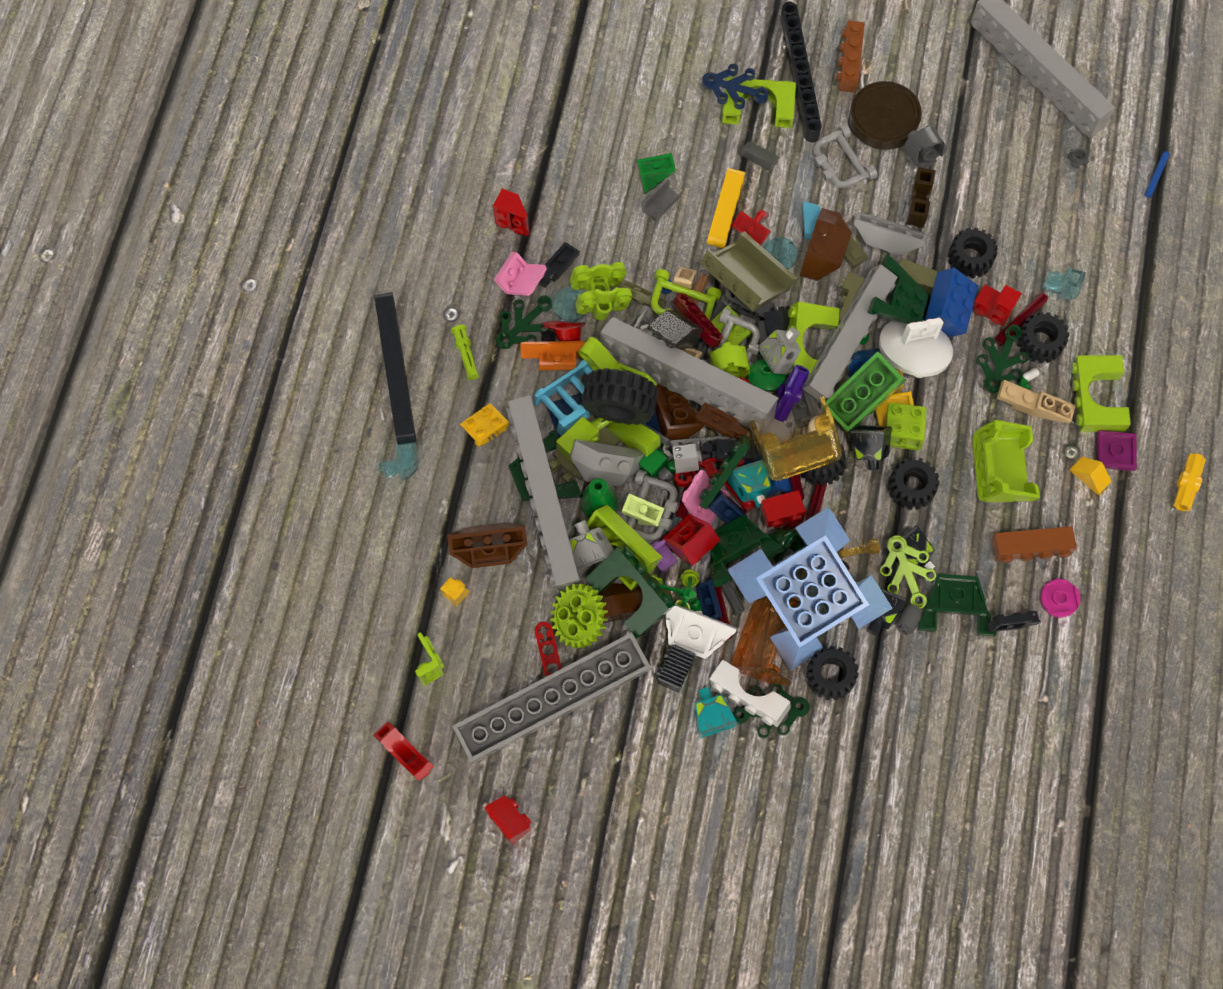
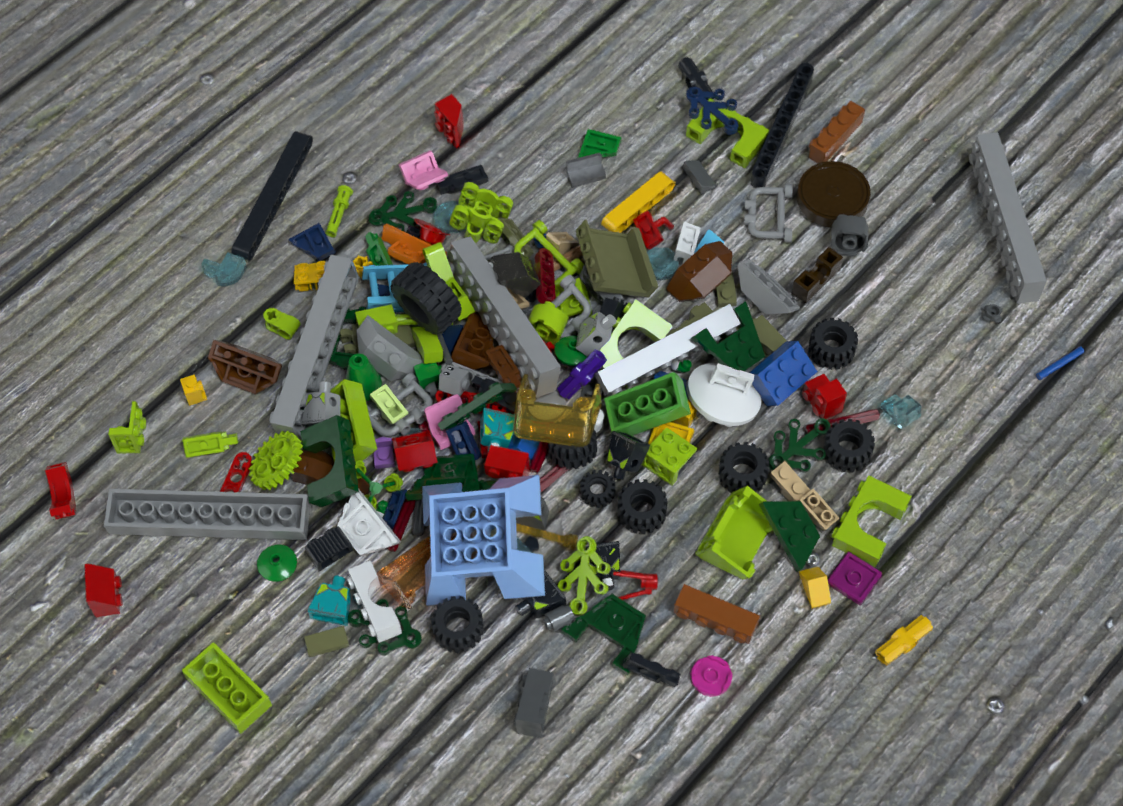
camera: 30 degrees right, 10 degrees down
arm [1018,368,1039,390] -> none
none -> lime hinge [182,431,239,458]
none -> lime brick [182,642,272,734]
none -> green dish [257,544,297,582]
none -> lime piece [263,308,301,340]
none -> dark blue wing [289,223,336,261]
none -> olive tile [304,626,349,658]
none -> yellow gear [352,256,373,278]
none -> green hinge [365,232,393,266]
none -> dark grey wedge [513,668,554,738]
none -> black tyre [580,470,616,508]
none -> red plant [613,570,658,600]
none -> white hinge [674,222,701,264]
none -> black piece [678,56,713,101]
none -> black tyre [718,442,769,493]
none -> dark green wing [759,501,820,572]

